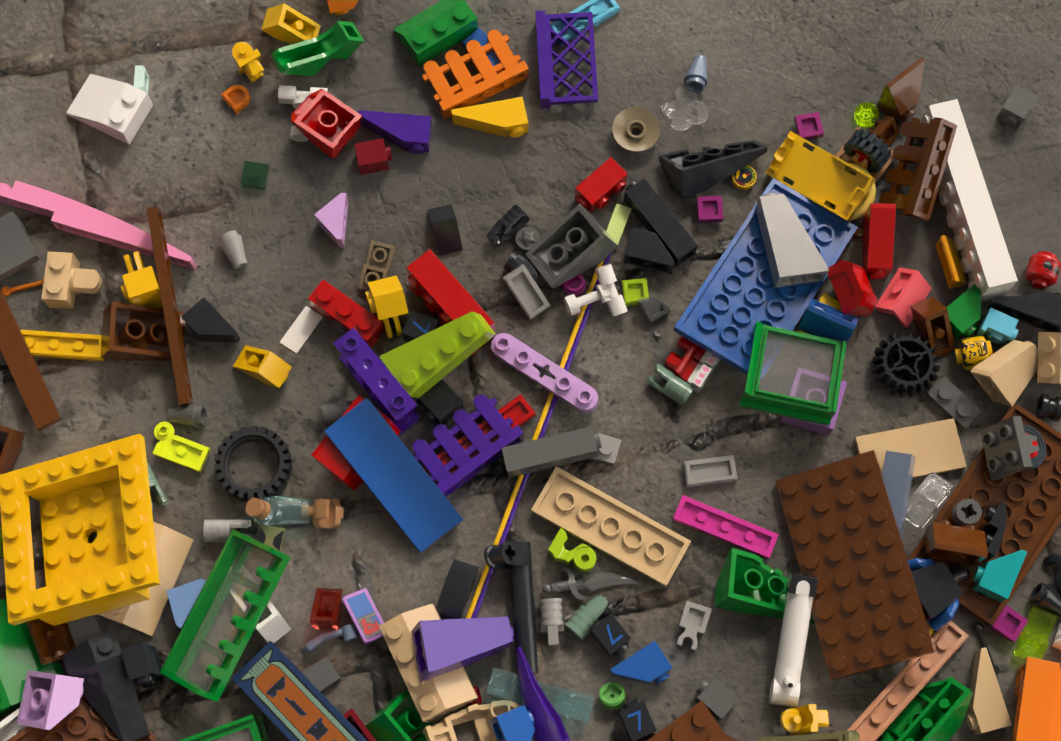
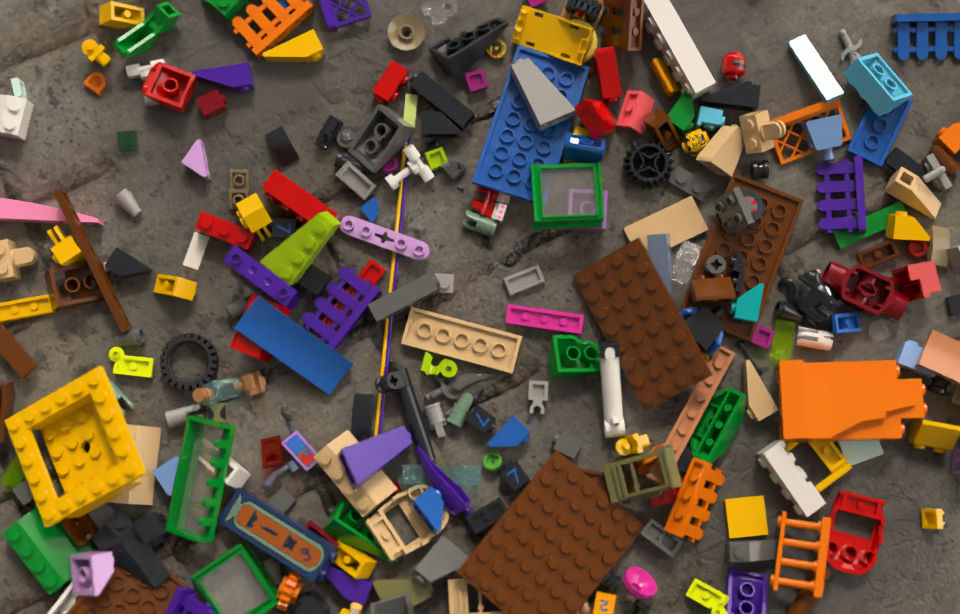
camera: 15 degrees left, 10 degrees up
none -> blue tile [360,196,379,223]

